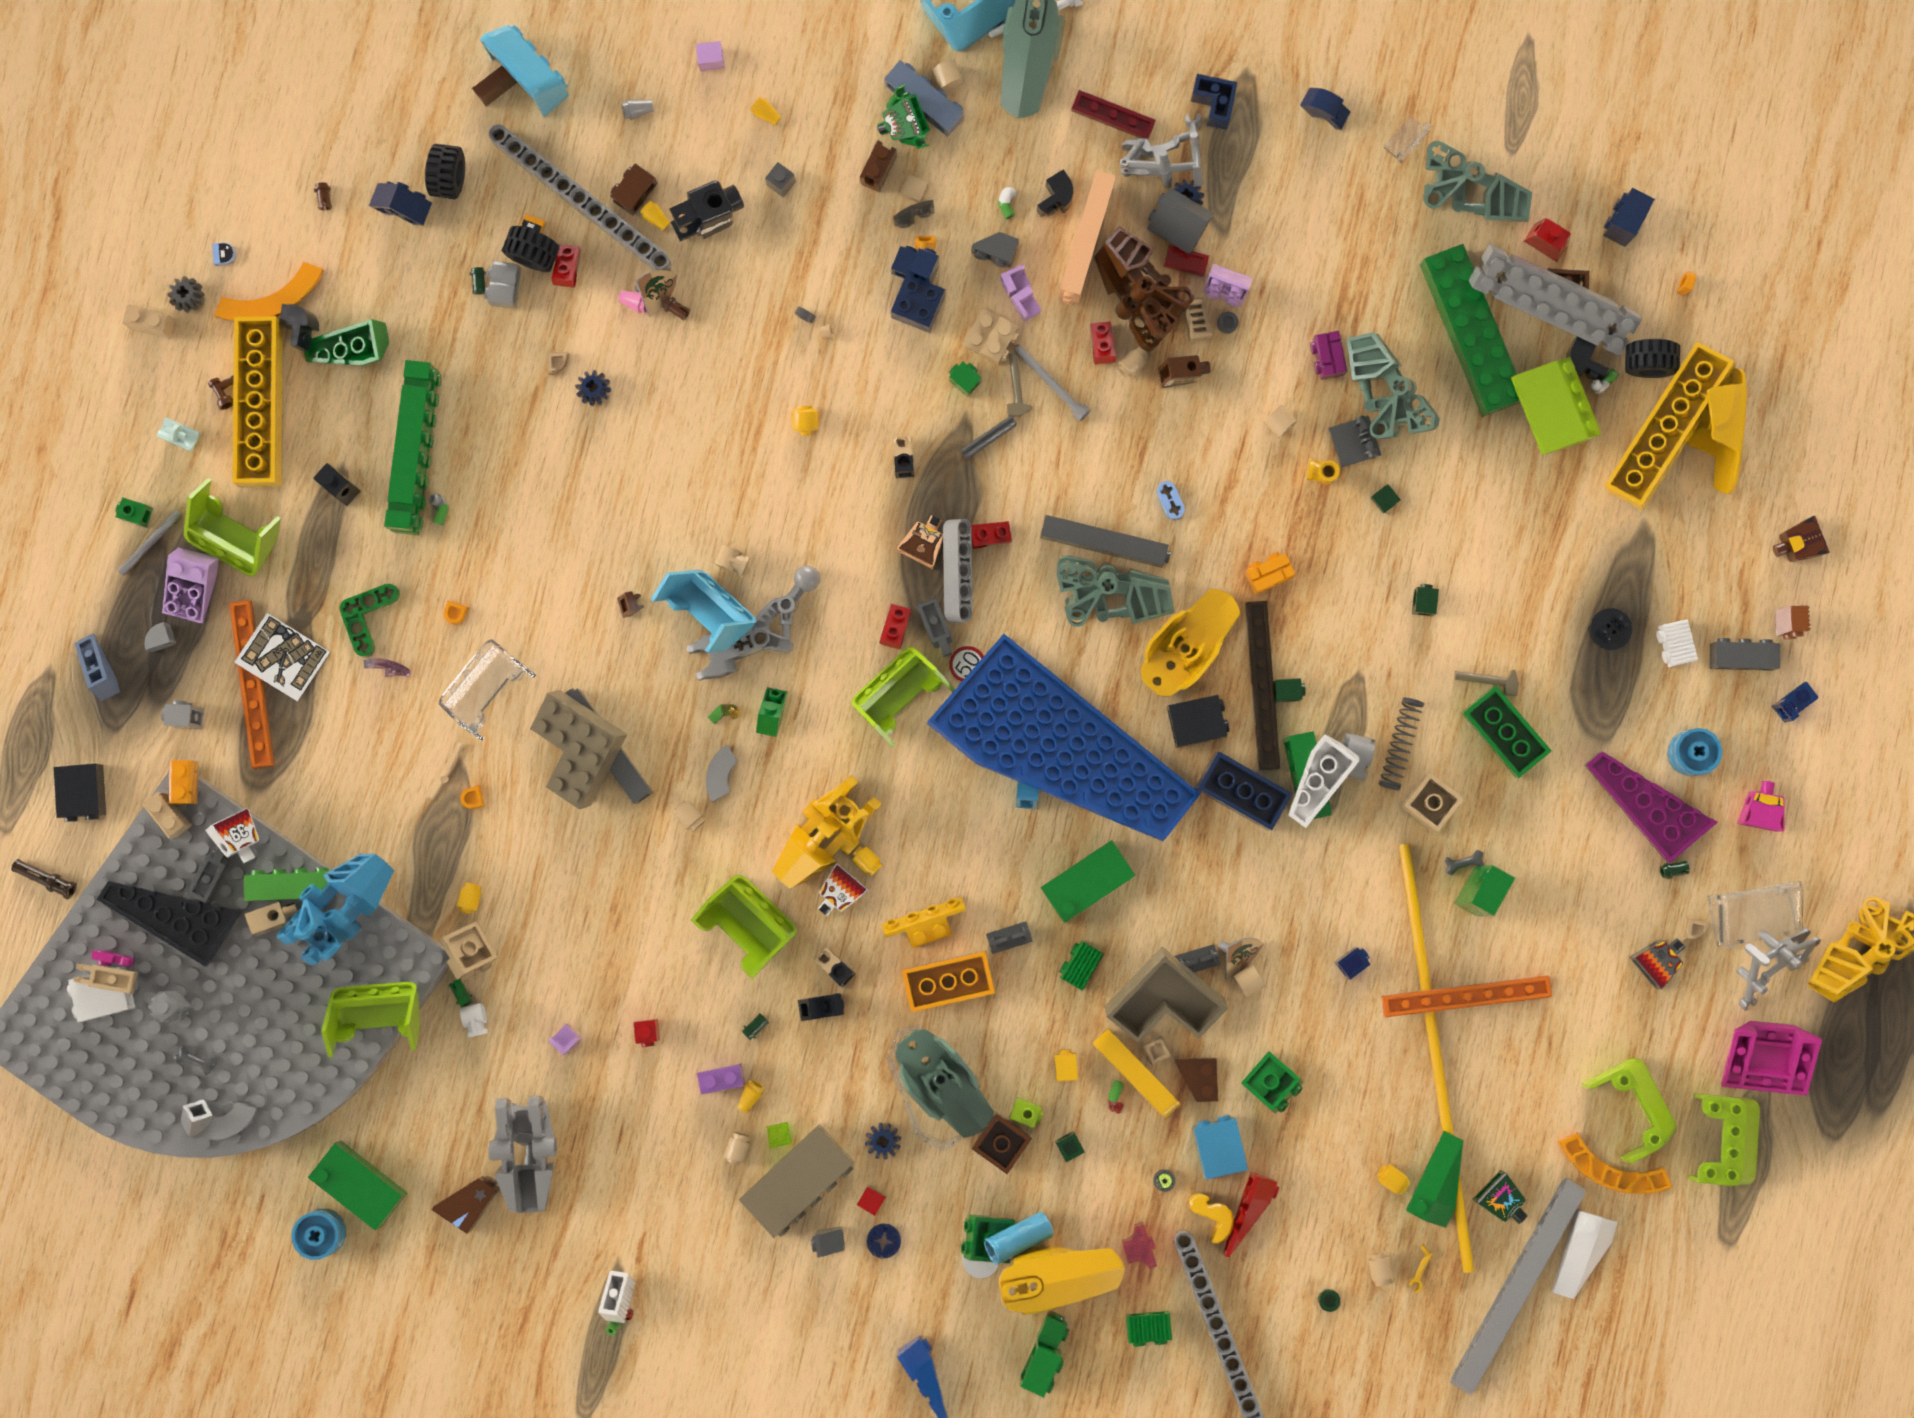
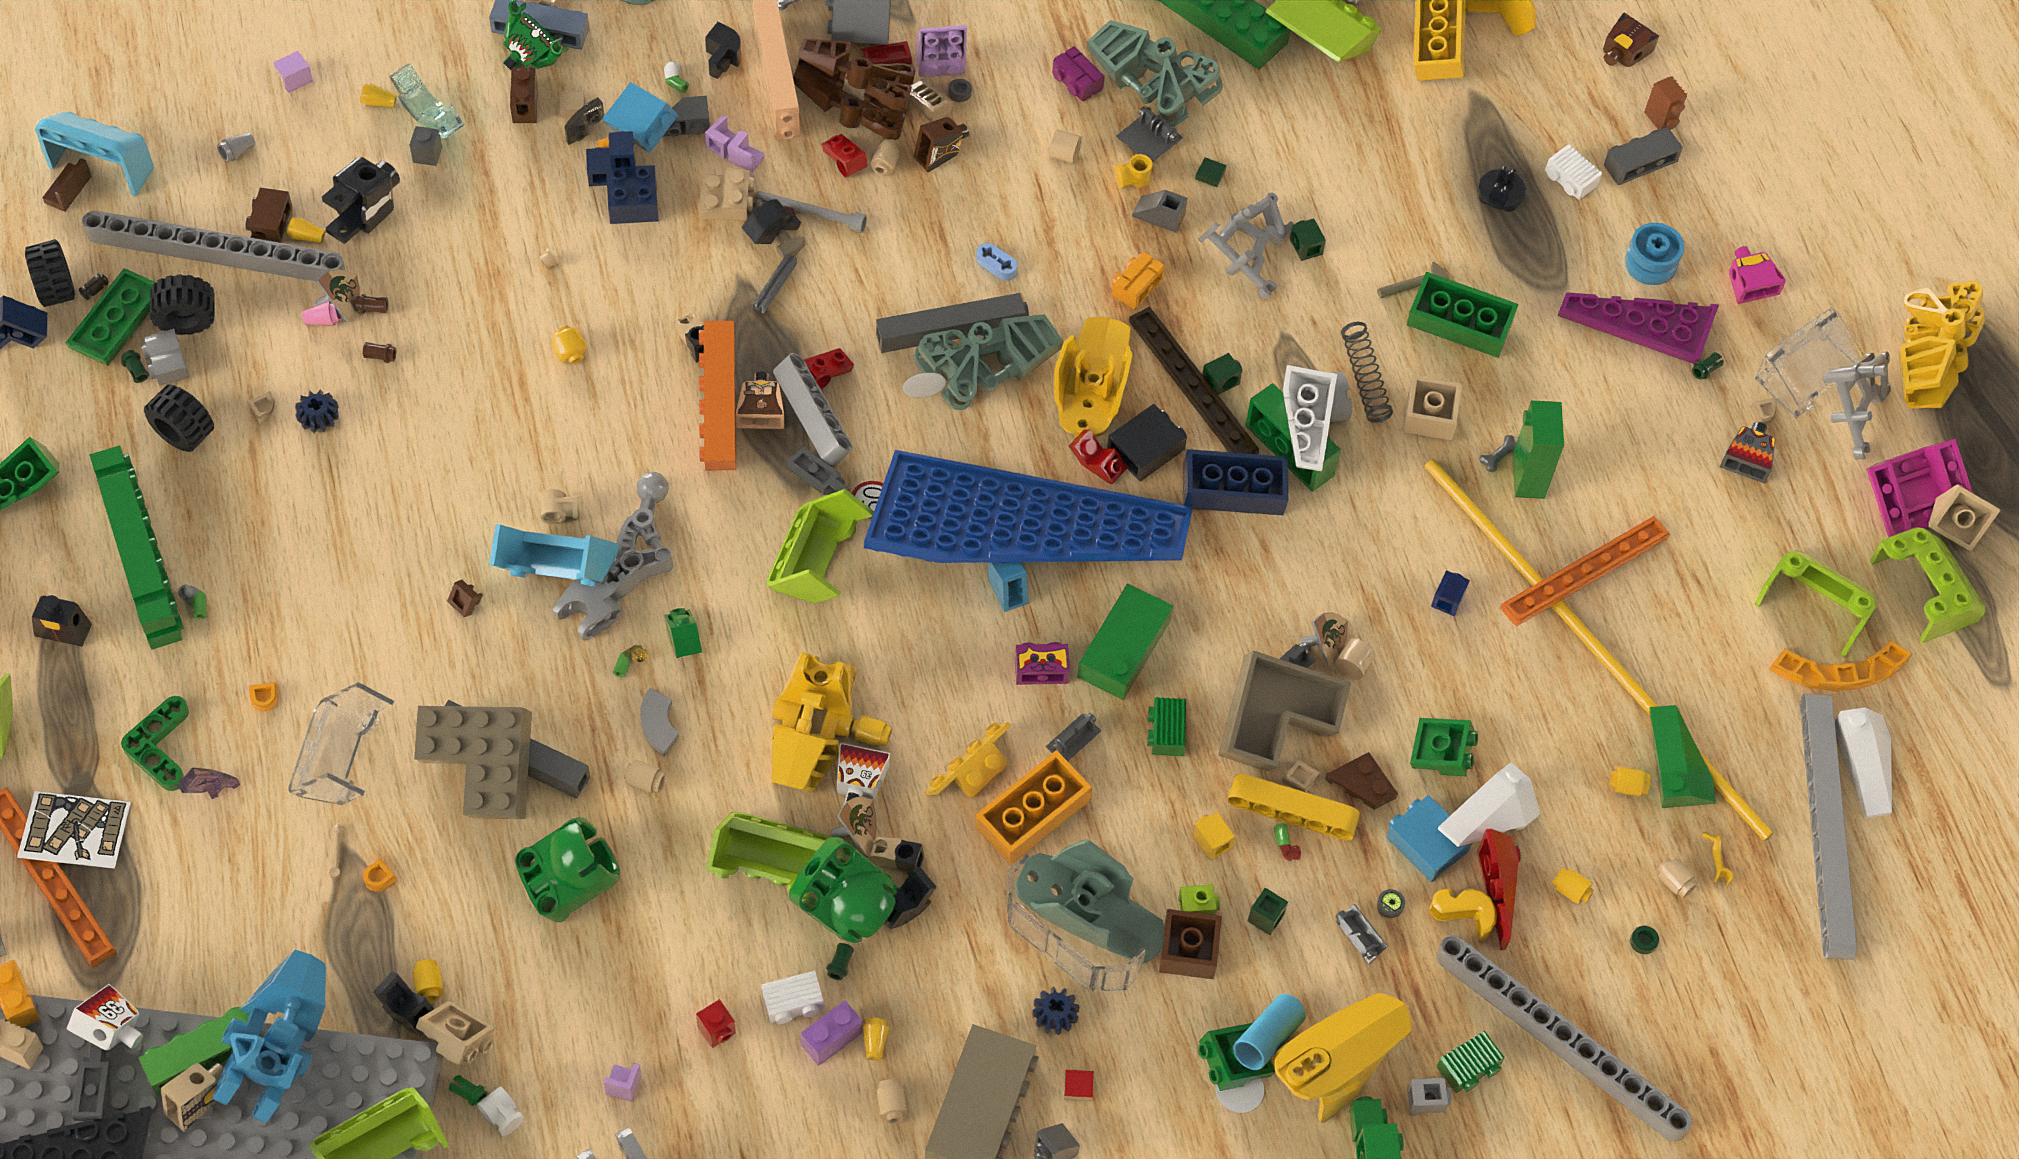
camera: 35 degrees left, 25 degrees down
red plate [551,244,581,288] -> none
clear neon green slope [767,1122,792,1149] -> none
dark grey tile [795,306,816,323] -> none
clear blue gear [867,1223,901,1259] -> none
red plate [879,603,912,650] -> none
green brick [949,361,982,397] -> none
clear pink brick [1121,1222,1157,1269] -> none
dark green torso [1473,1170,1528,1224] -> none
clear blue bracket [1772,682,1818,723] -> none
none -> green tile [65,268,156,366]
none -> dark brown piece [79,273,109,300]
none -> black tyre [144,385,214,452]
none -> reddish brown pin [362,342,397,363]
none -> black brick [373,972,434,1036]
none -> clear light blue arch [389,64,464,138]
none -> green piece [515,817,620,922]
none -> dark azure brick [602,82,679,153]
none -> orange brick [699,321,736,471]
none -> black brick [742,199,801,244]
none -> white brick [761,971,824,1024]
none -> green piece [789,837,897,943]
none -> shield [831,797,877,857]
none -> white sticker [903,373,946,398]
none -> magenta brick [1015,642,1070,685]
none -> red slope [1069,429,1128,484]
none -> dark grey slope [1132,190,1188,233]
none -> light grey piece [1198,193,1294,300]
none -> dark grey hinge [1335,904,1388,964]
none -> light grey brick [1407,1078,1452,1116]
none -> white wedge [1438,763,1540,847]
none -> yellow brick [1552,867,1594,905]
none -> tan slope [1928,484,2000,551]

